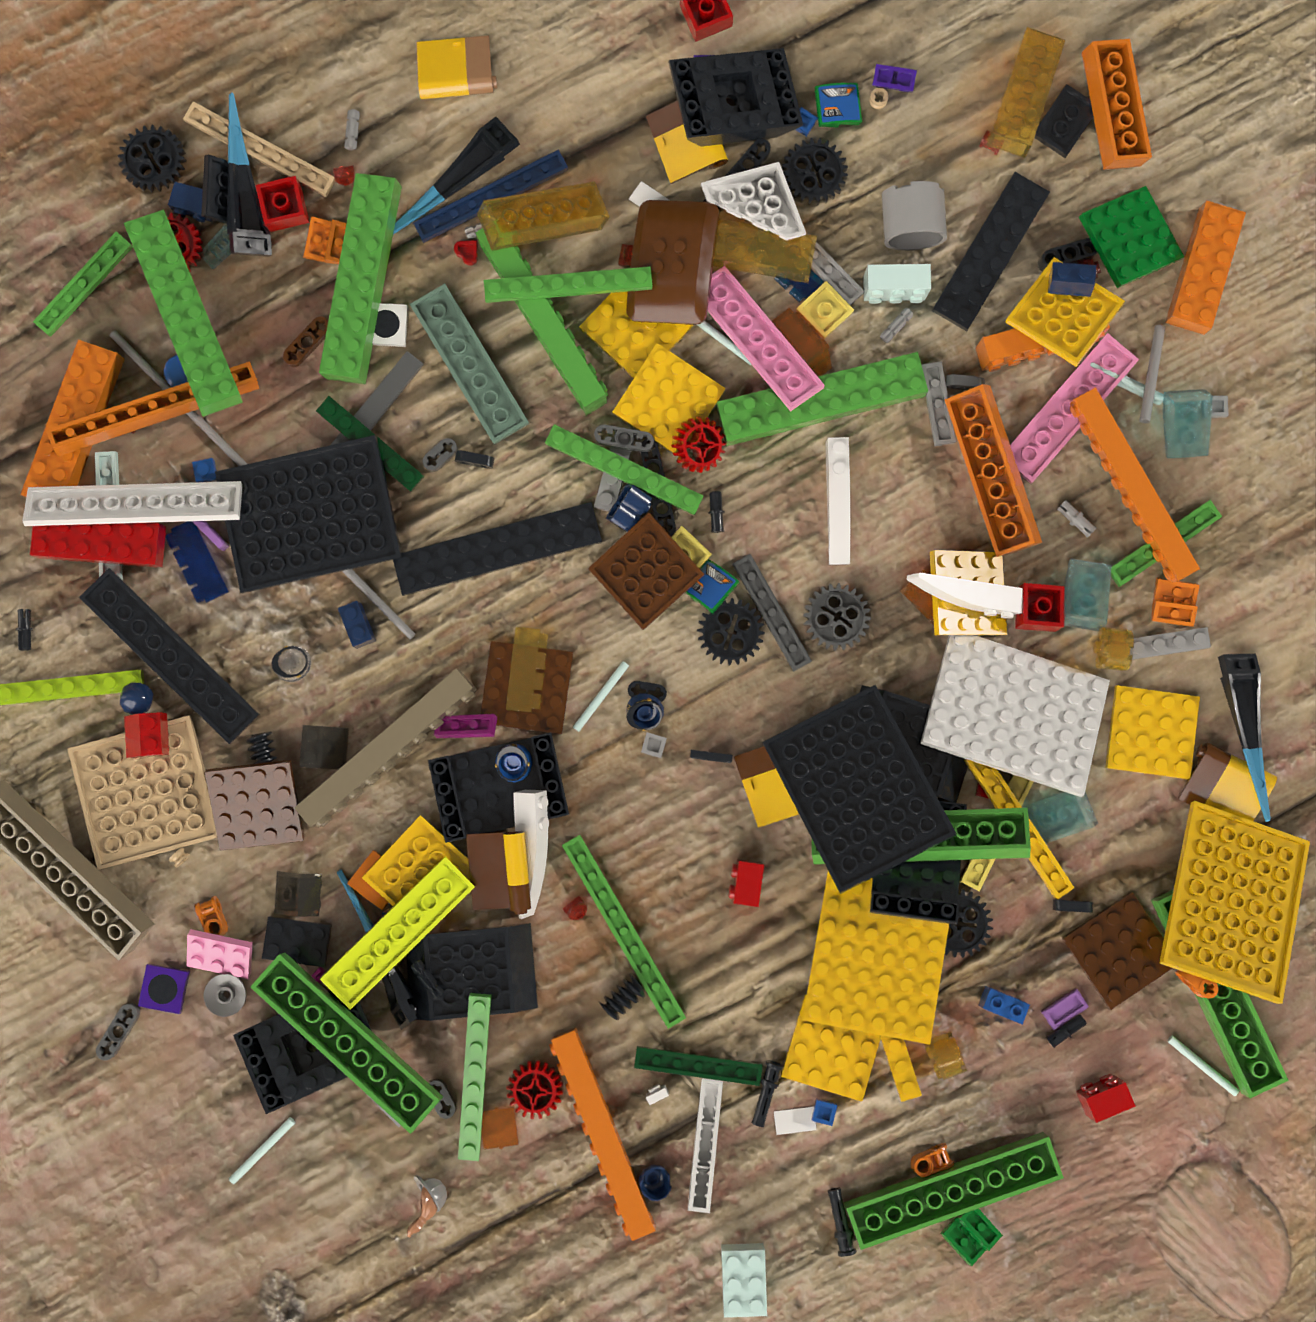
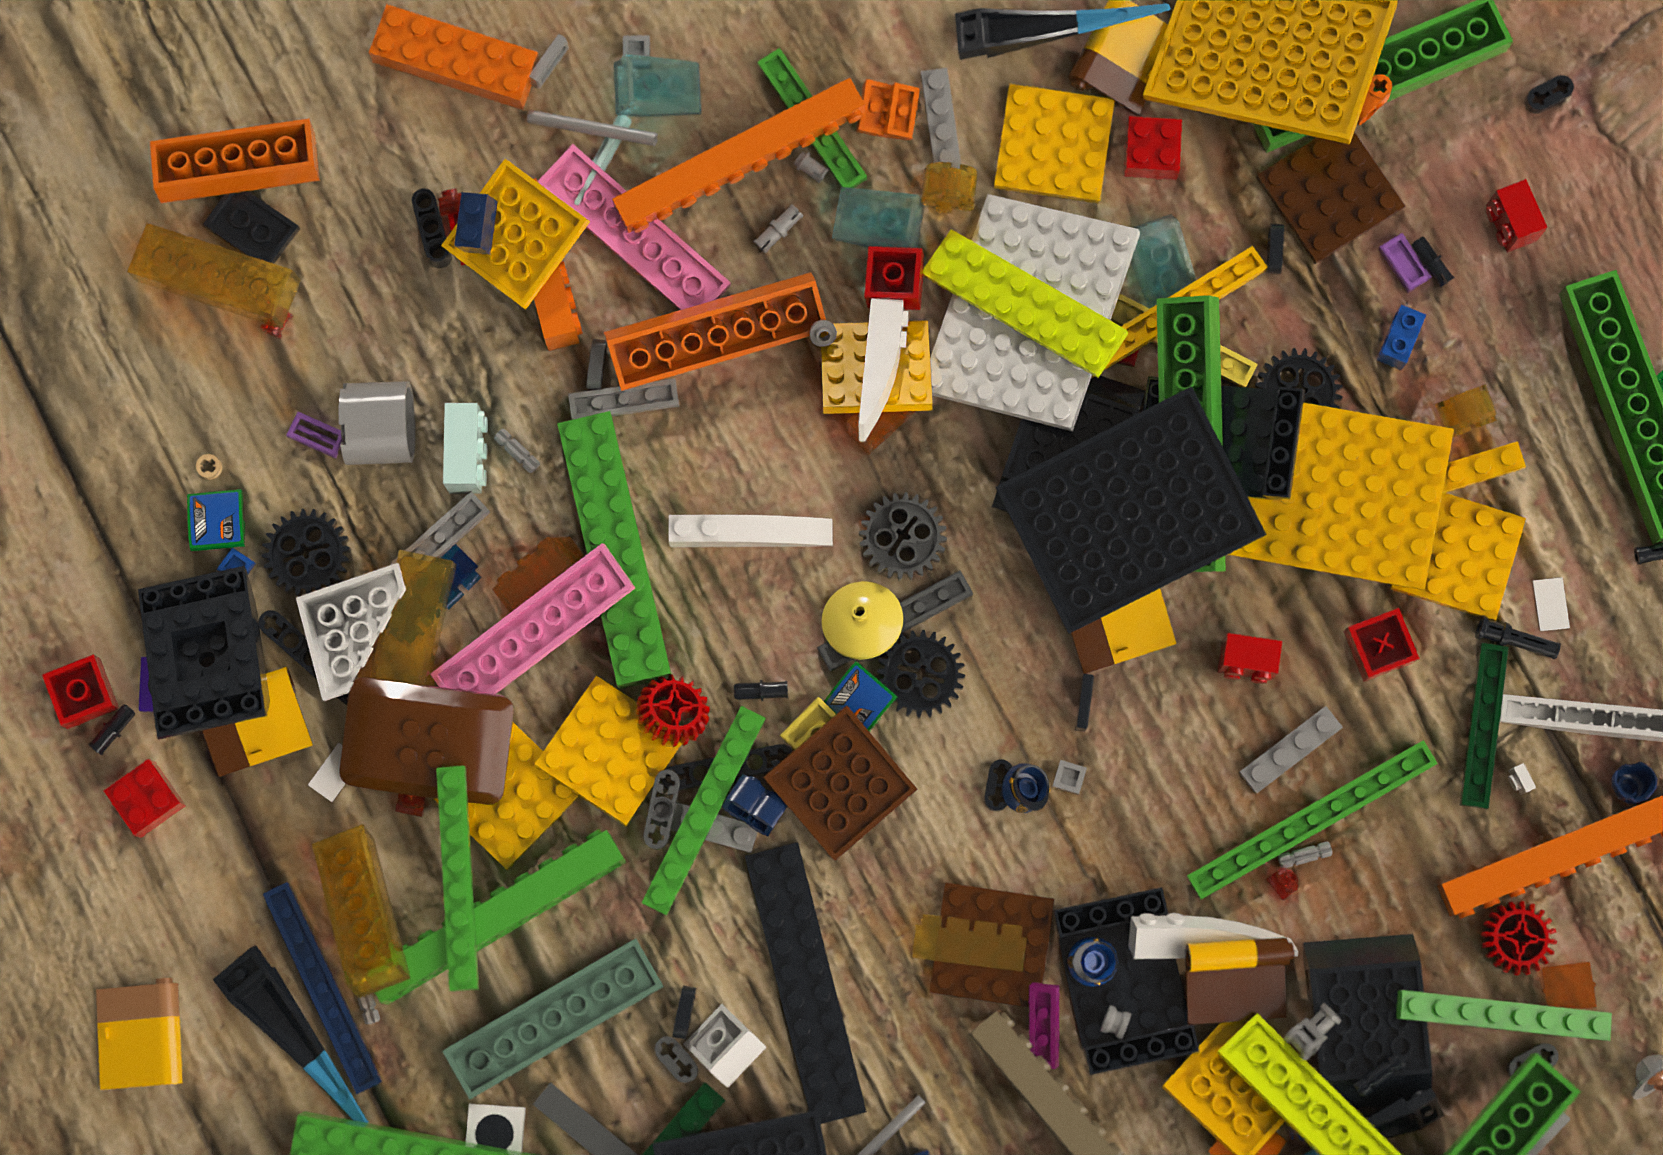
camera: 90 degrees left, 5 degrees down
red tile [454,240,478,266] -> none
light aqua bar [573,661,629,732] -> none
black piece [599,973,645,1020] -> none
light aqua bar [697,321,752,366] -> none
light yellow plate [796,281,854,339] -> none
blue plate [811,1099,837,1126] -> none
dark purple brick [872,64,917,93] -> none
orange piece [910,1143,954,1177] -> none
black plate [932,172,1050,332] -> none
green plate [1079,186,1185,289] -> none
light aqua bar [1167,1035,1240,1096] -> none
none -> black axle [88,704,135,755]
none -> red brick [103,759,186,838]
none -> medium lavender tile [286,412,344,459]
none -> light grey tile [530,34,569,89]
none -> white slope [683,1004,766,1088]
none -> light grey pin [794,151,829,183]
none -> light grey plate [809,320,837,347]
none -> light yellow dish [822,581,903,659]
none -> neon yellow plate [922,229,1129,378]
none -> light grey wheel [1100,1005,1131,1039]
none -> red brick [1124,116,1182,180]
none -> light grey plate [1239,706,1343,794]
none -> light grey axle [1278,842,1332,869]
none -> light grey connector [1284,1003,1342,1060]
none -> red brick [1343,608,1420,682]
none -> black beam [1525,75,1574,114]

